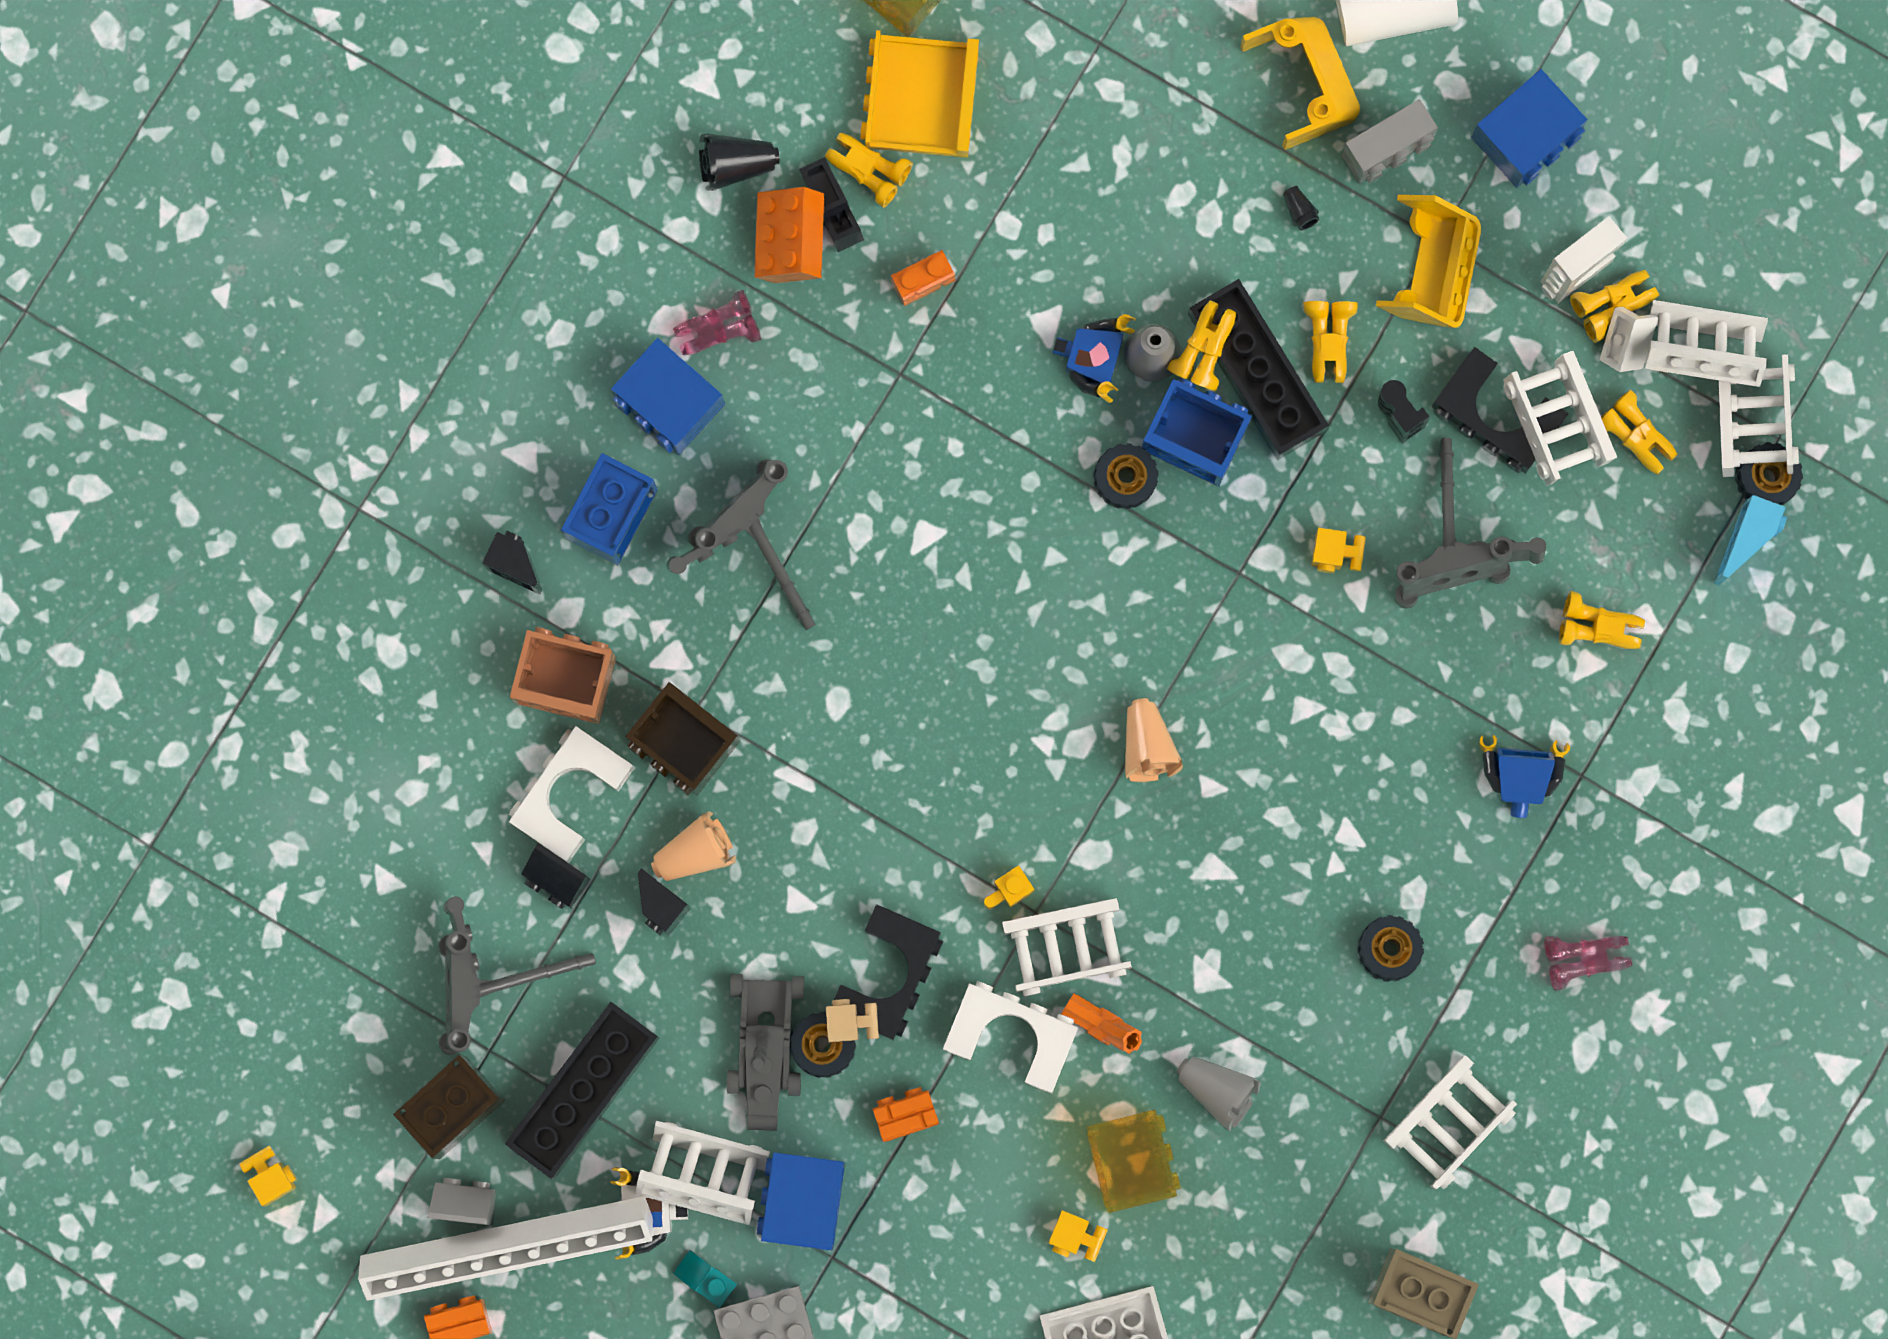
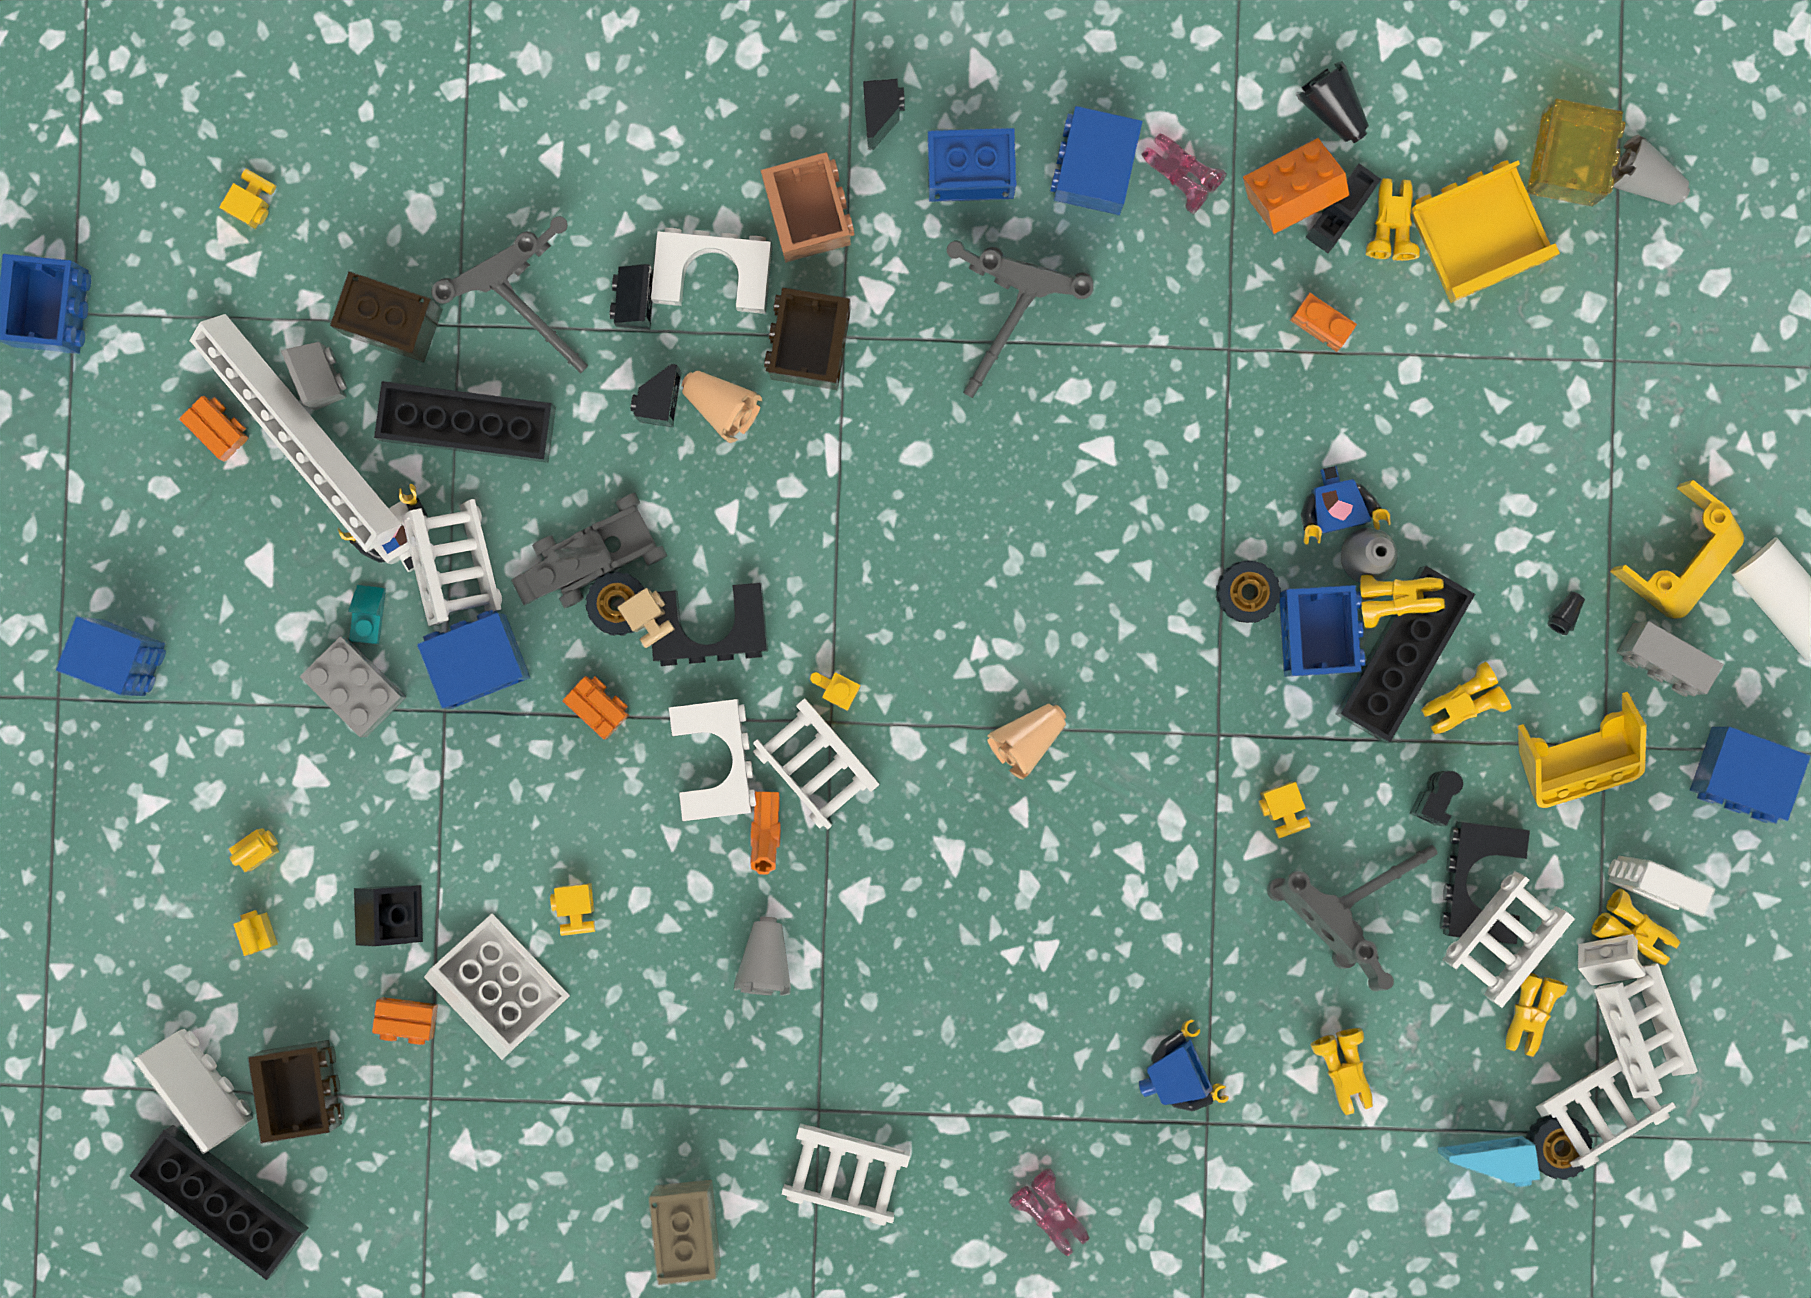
camera: 60 degrees right, 5 degrees up
clear yellow container [1085,1109,1181,1213] -> none
black wheel [1357,915,1424,982] -> none

